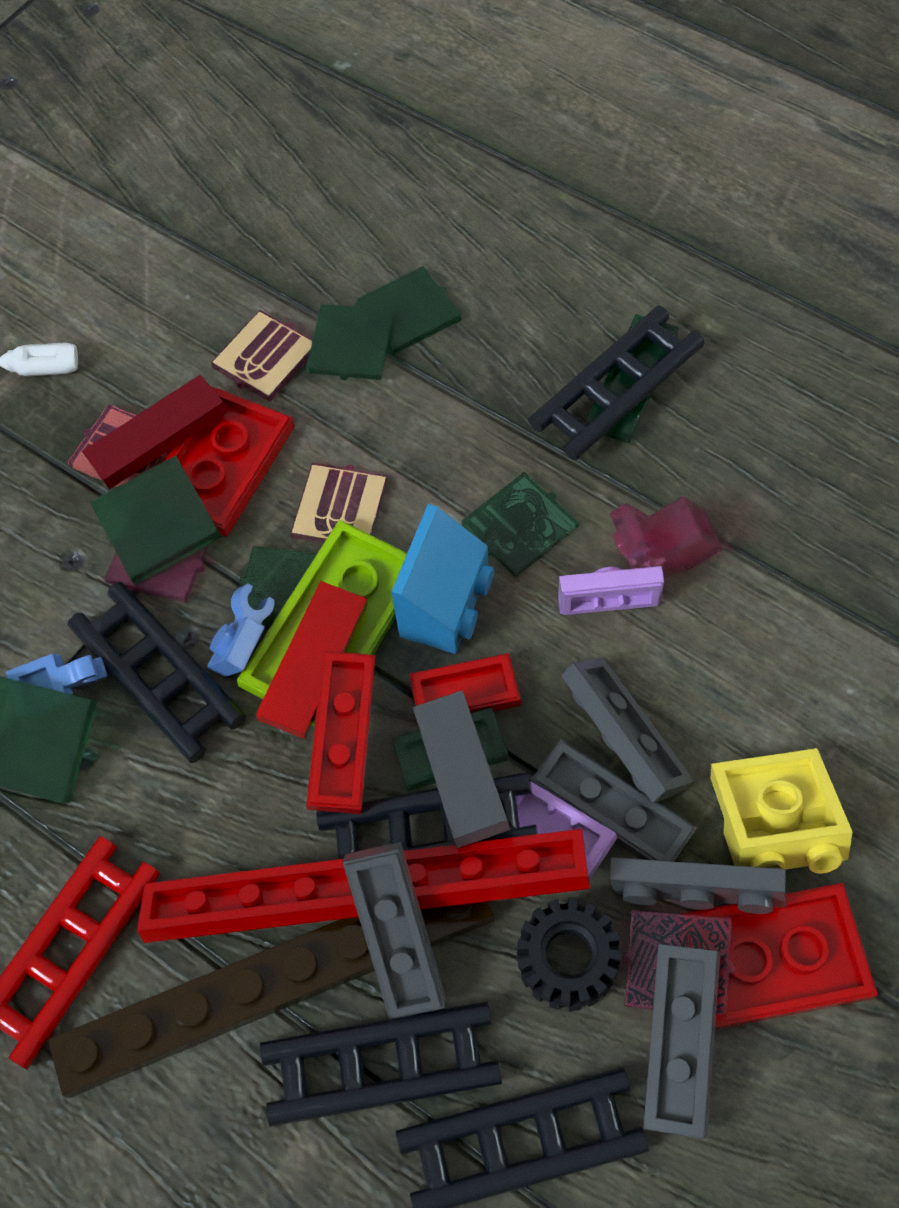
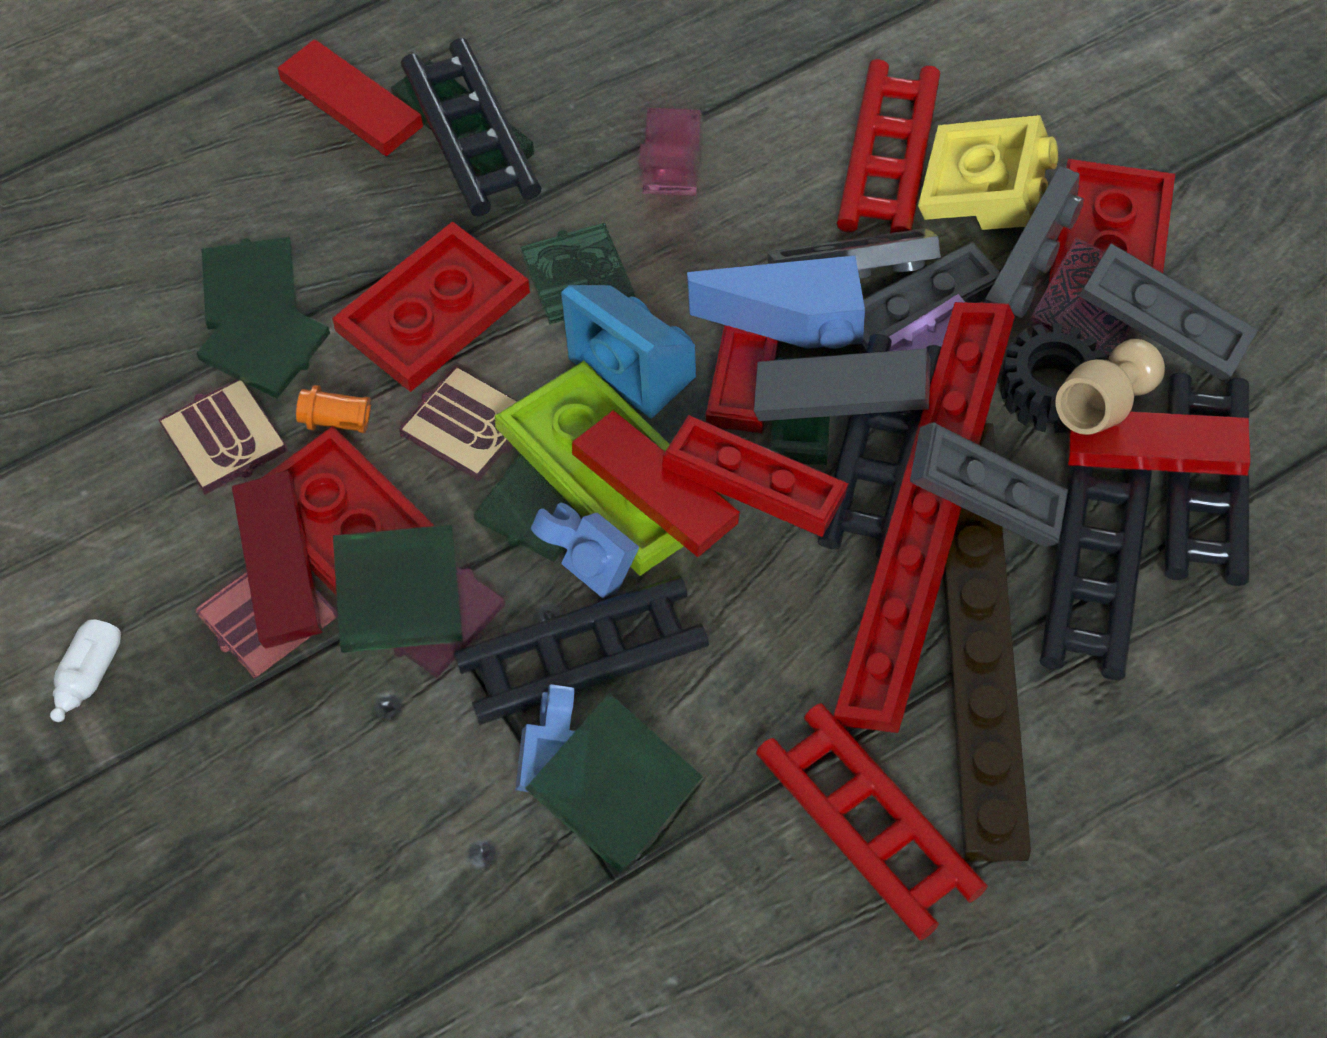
camera: 70 degrees left, 5 degrees down
lavender plate [558,566,664,615] -> none
none -> red tile [277,39,423,156]
none -> orange pin [296,385,371,434]
none -> red plate [332,221,530,392]
none -> medium blue slope [687,255,865,349]
none -> red bar [837,59,940,233]
none -> tan piece [1055,339,1165,435]
none -> red tile [1068,412,1250,476]

